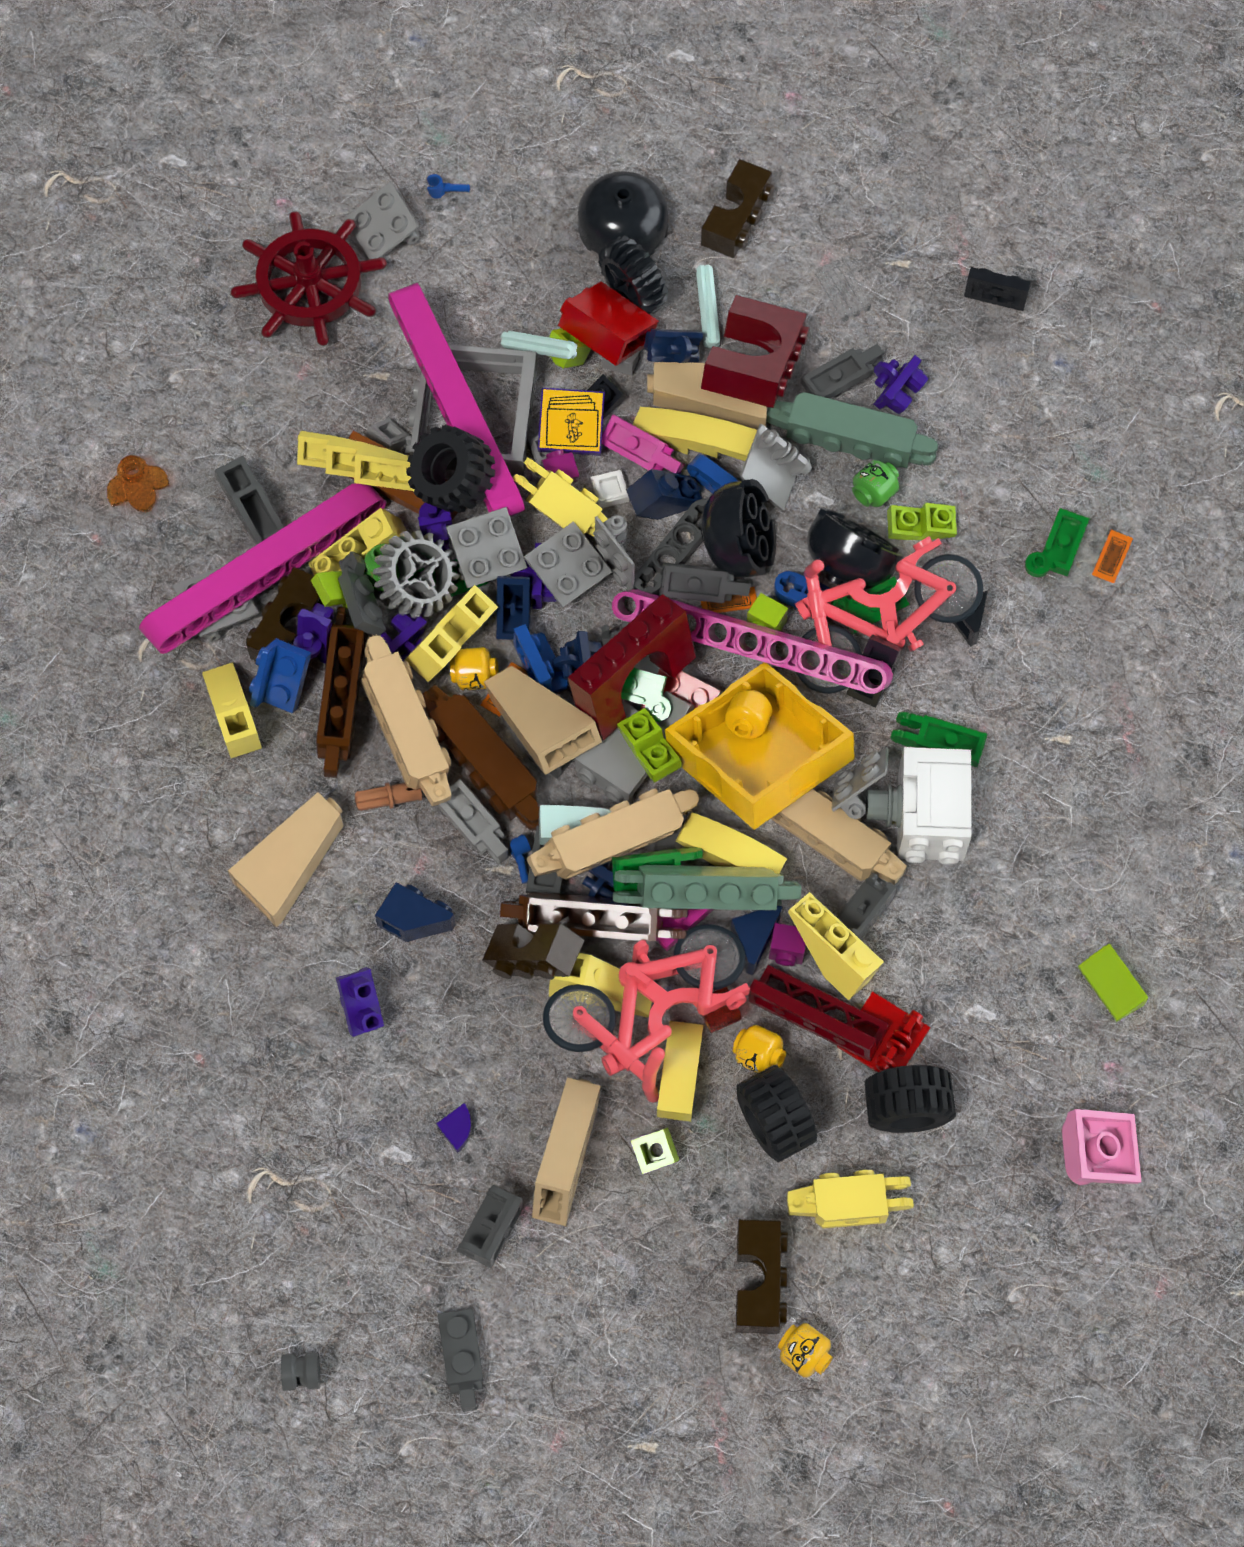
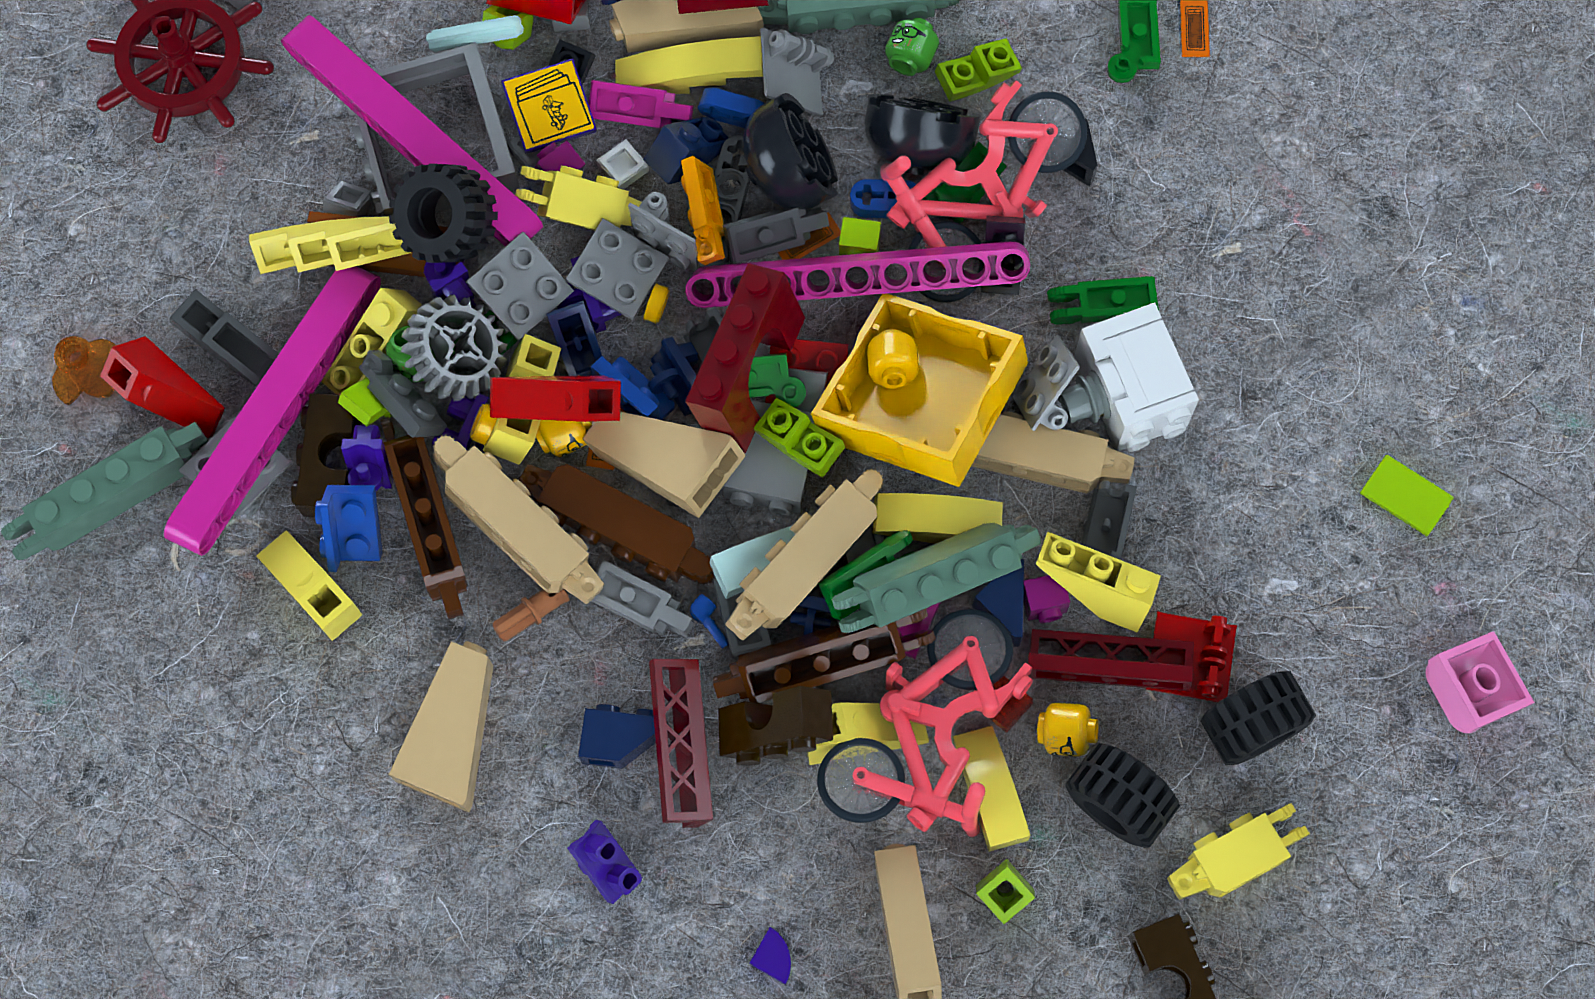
camera: 20 degrees left, 5 degrees up
none -> sand green hinge [1,422,208,560]
none -> red slope [100,336,225,438]
none -> yellow tile [470,403,497,445]
none -> red slope [490,375,621,422]
none -> yellow tile [643,283,670,324]
none -> dark red fence [649,659,713,828]
none -> light orange hinge [681,156,725,266]

